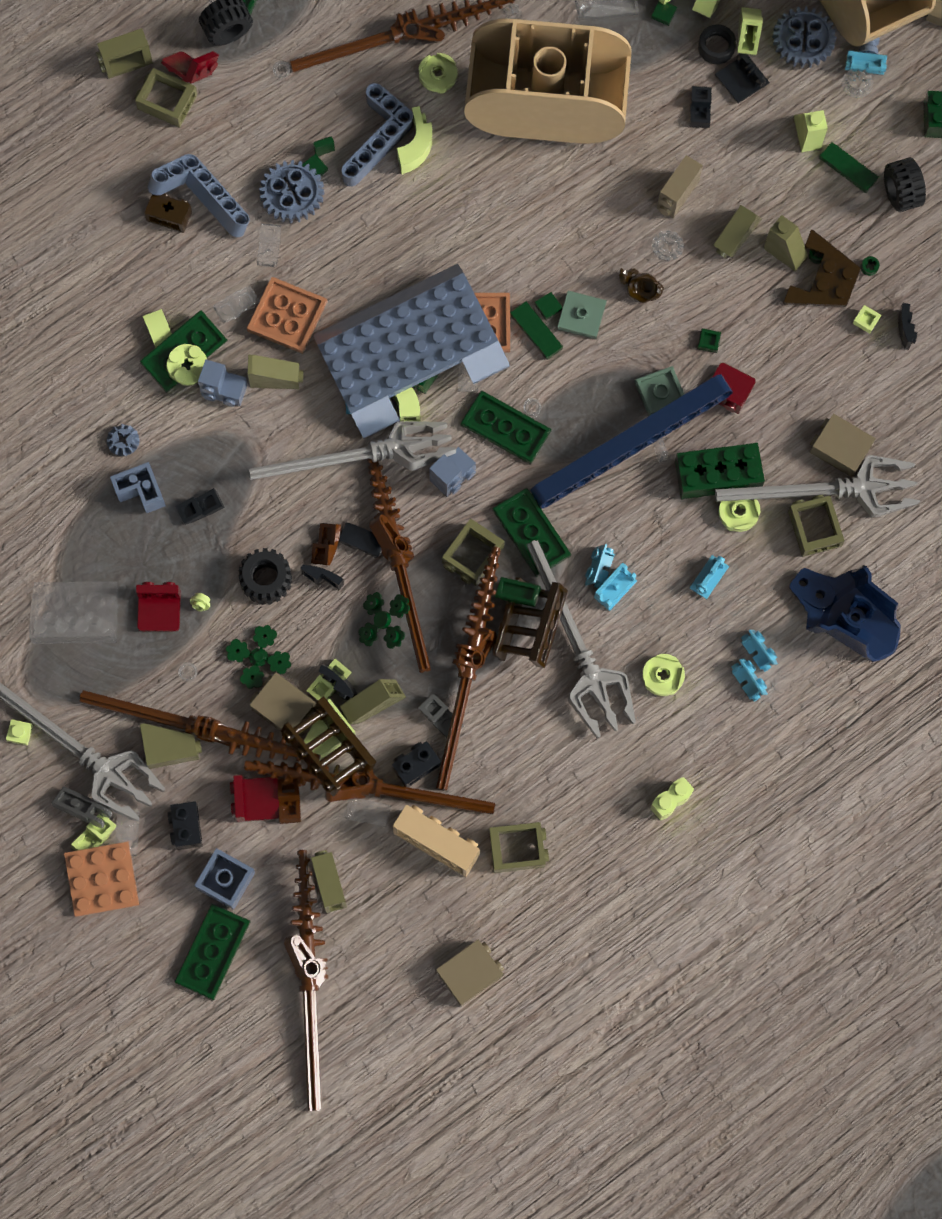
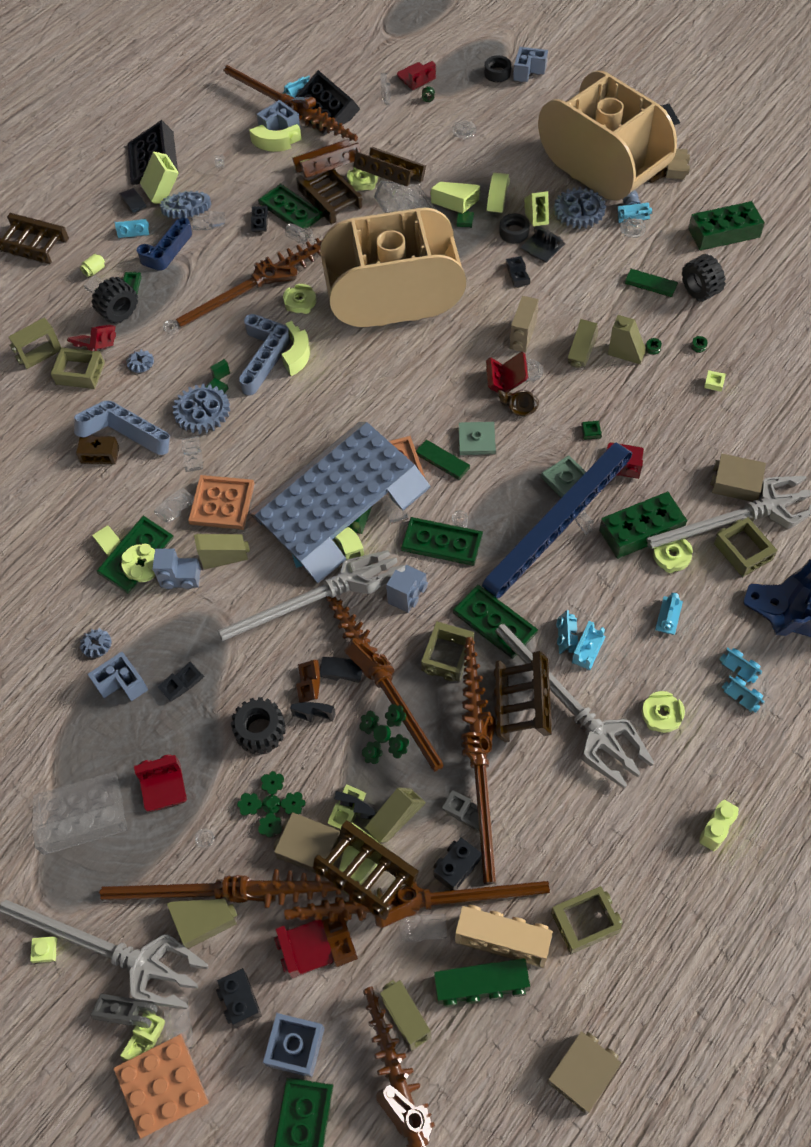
camera: 10 degrees left, 15 degrees down
yellowish green plate [190,593,210,611] -> none
dark green tile [495,577,541,607] -> none
dark green tile [534,292,563,320] -> none
dark brown wing [783,229,861,307] -> none
yellowish green slope [794,110,828,152] -> none
black slope [898,303,917,350] -> none
none -> sand blue gear [126,349,154,373]
none -> dark green brick [434,958,531,1007]
none -> dark red bracket [486,352,528,394]

